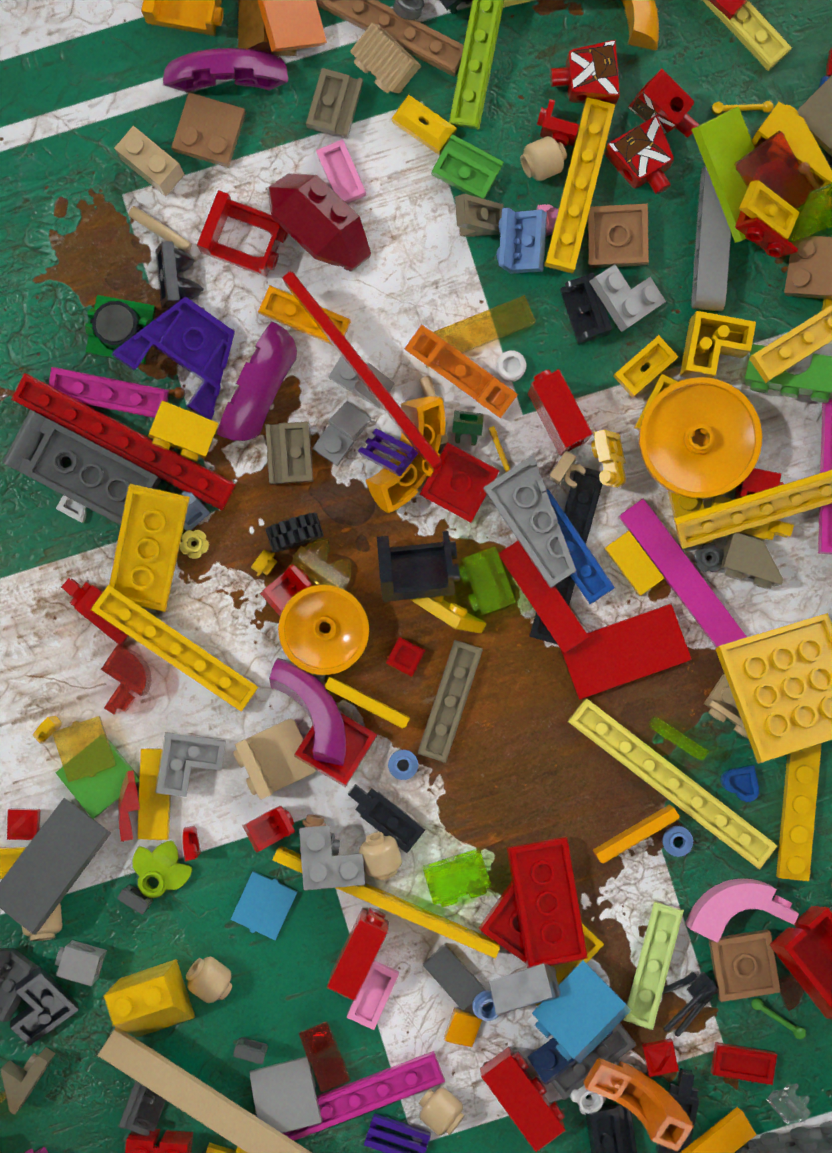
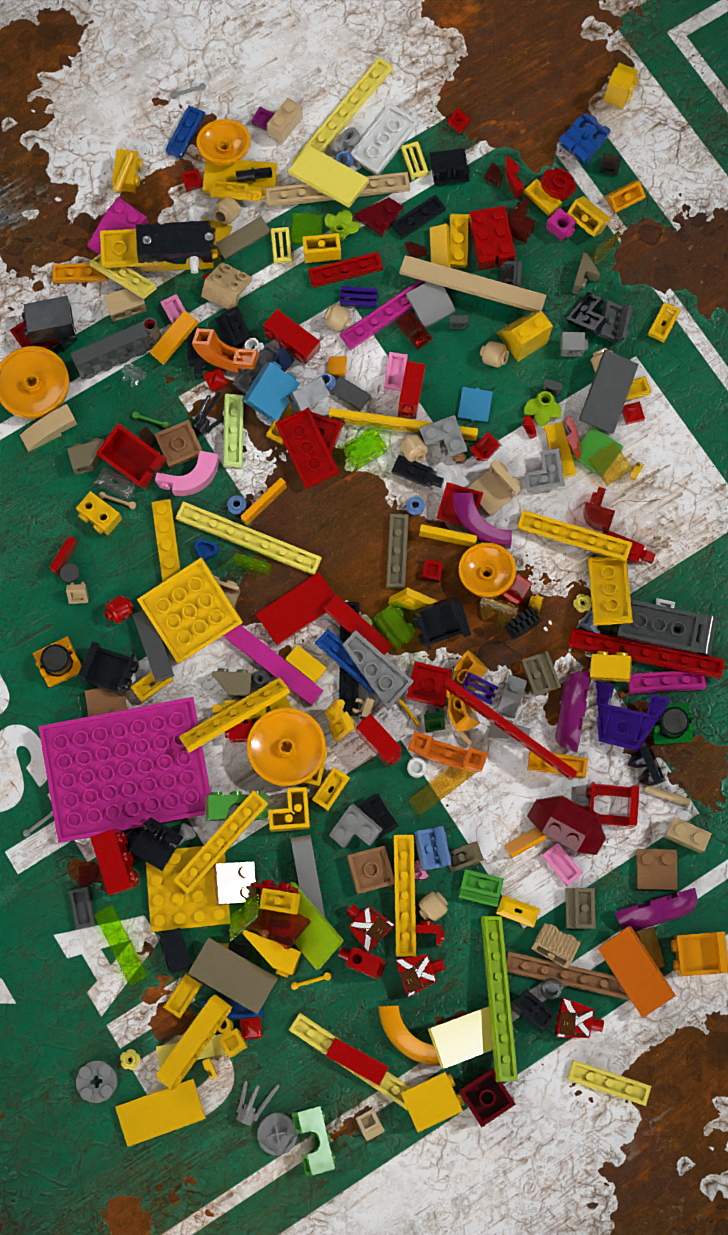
camera: 160 degrees right, 10 degrees down
red tile [711,1042,777,1085] -> none
none -> light orange slope [504,827,546,858]

